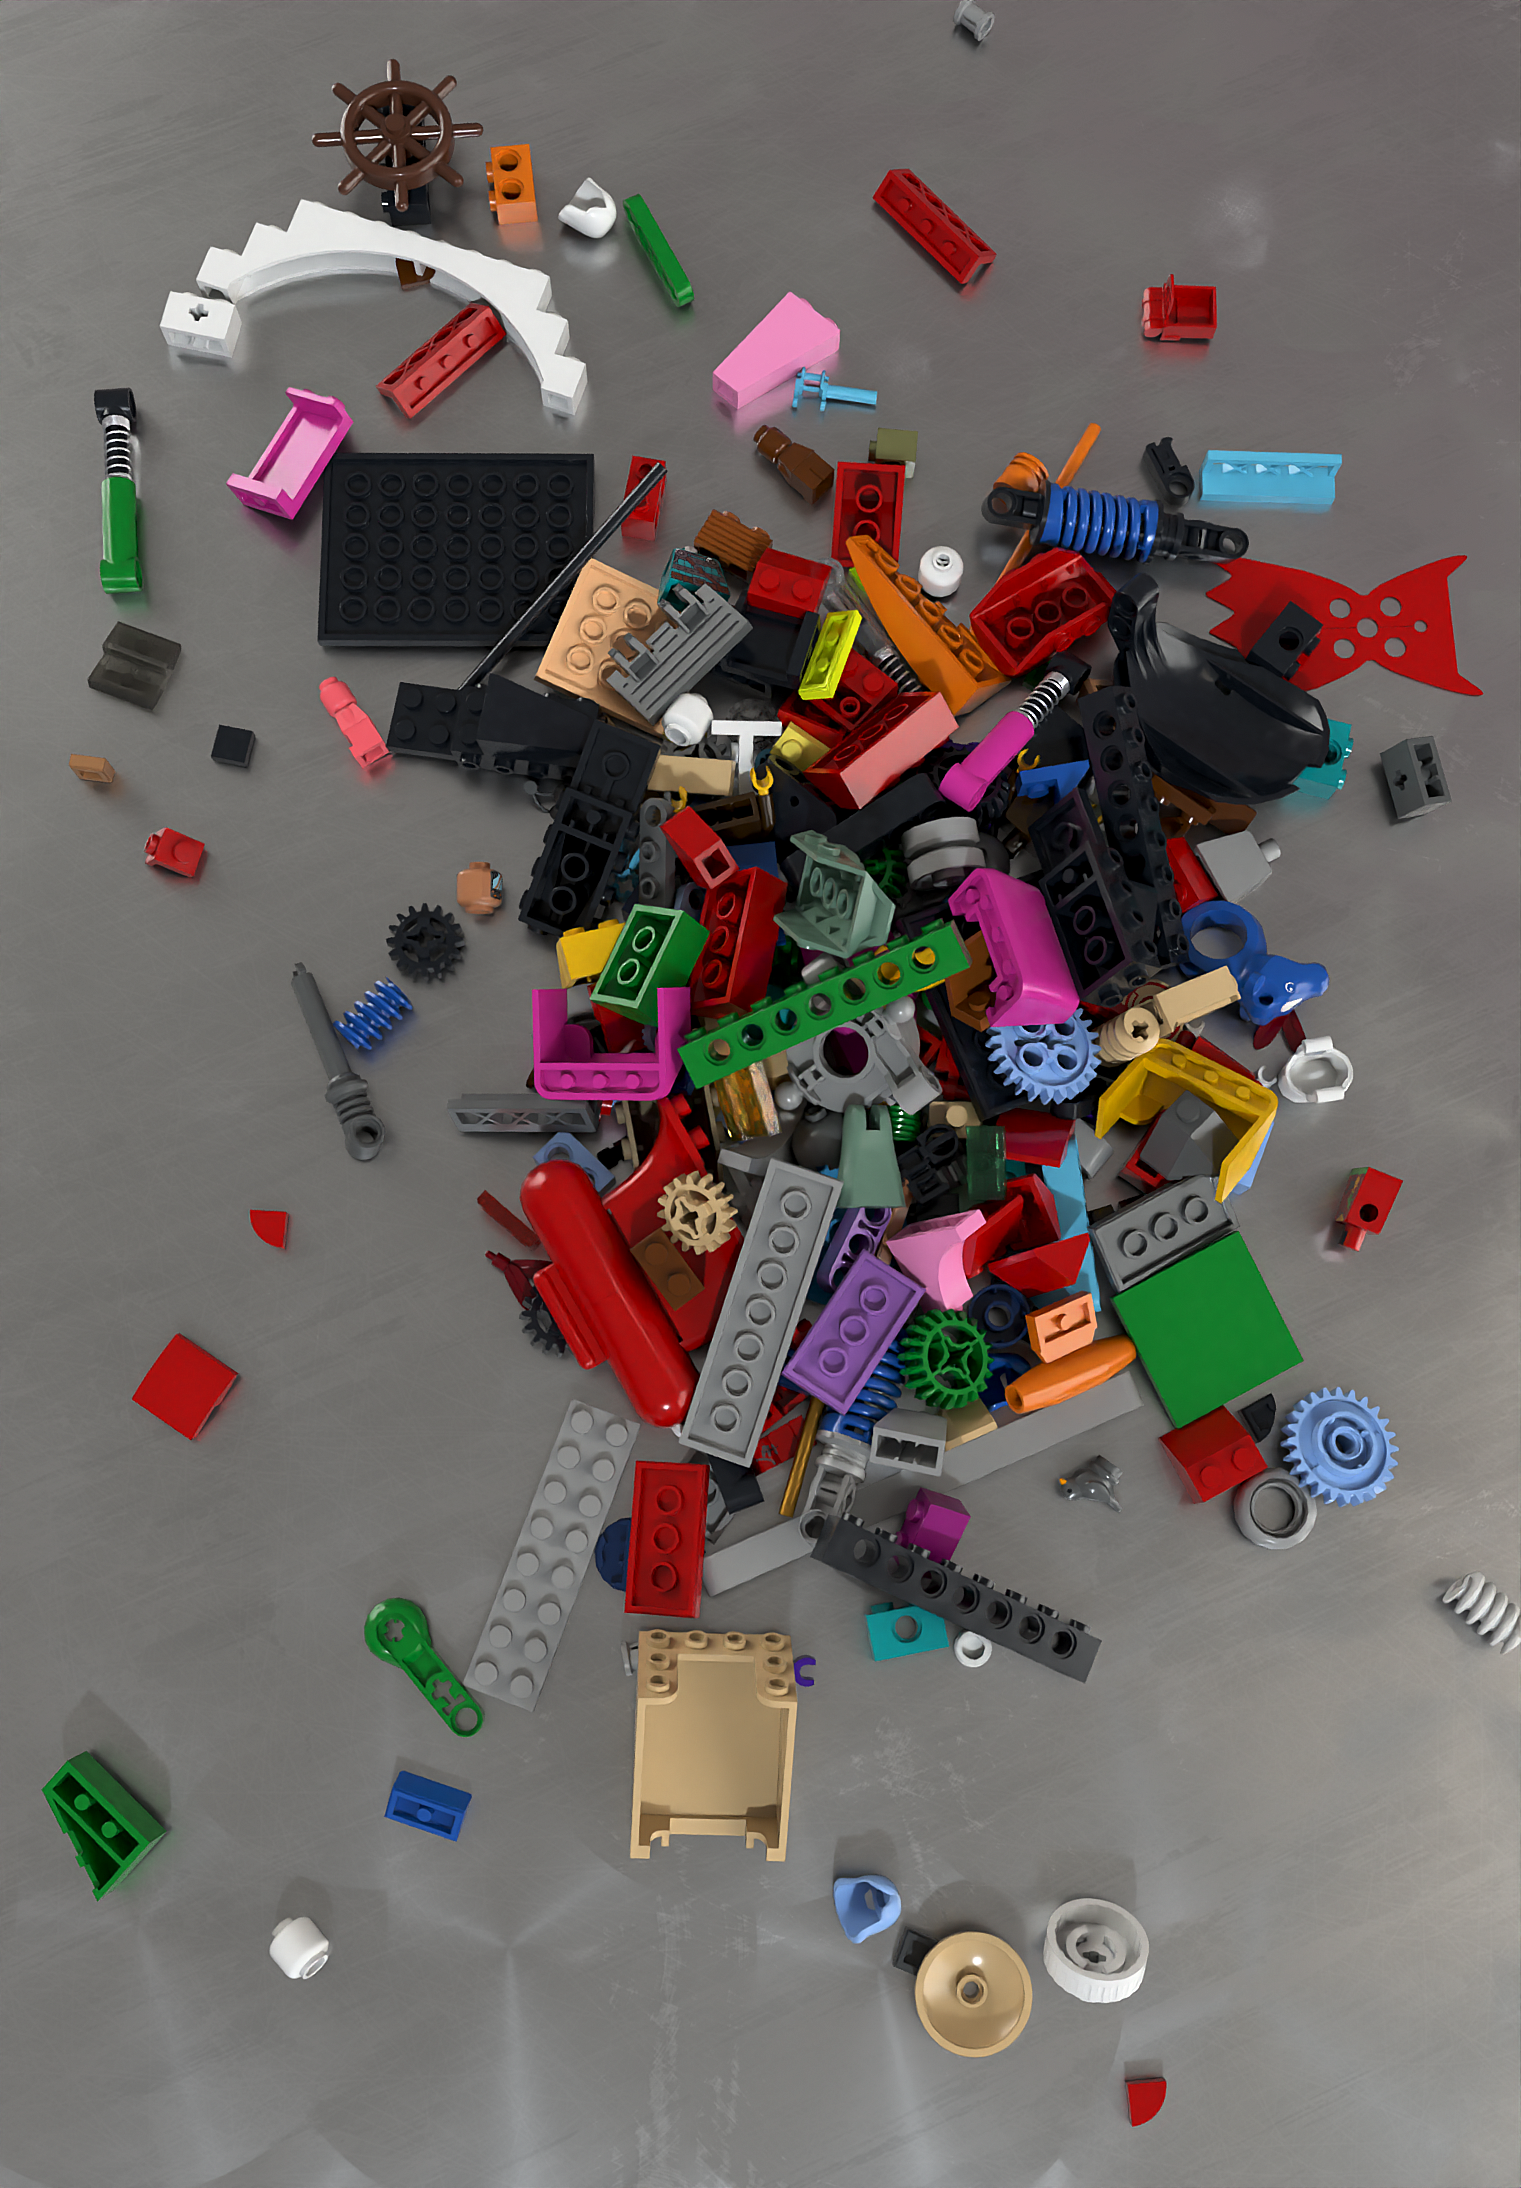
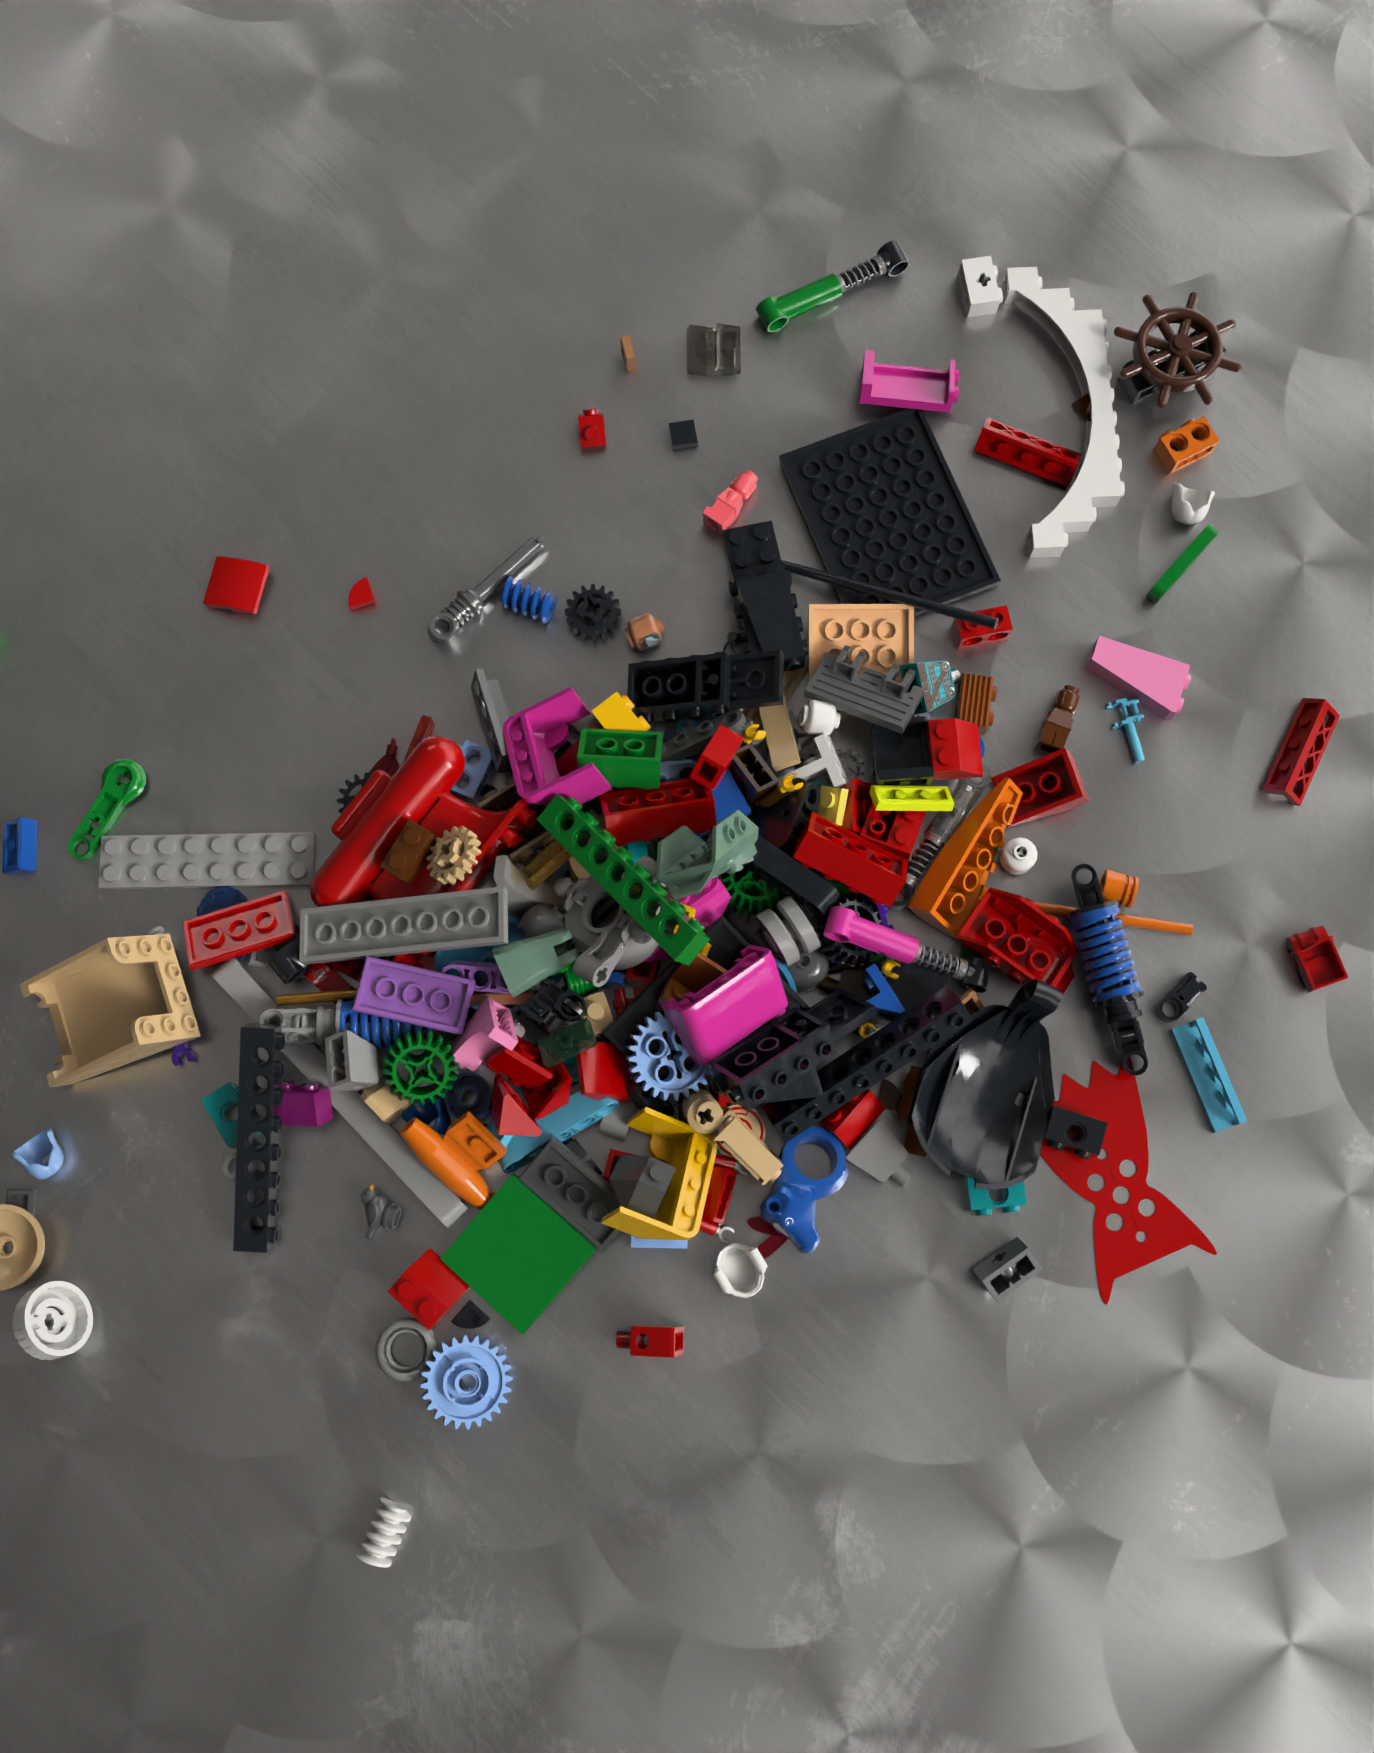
camera: 75 degrees right, 0 degrees up
olive brick [868,428,918,478] -> none

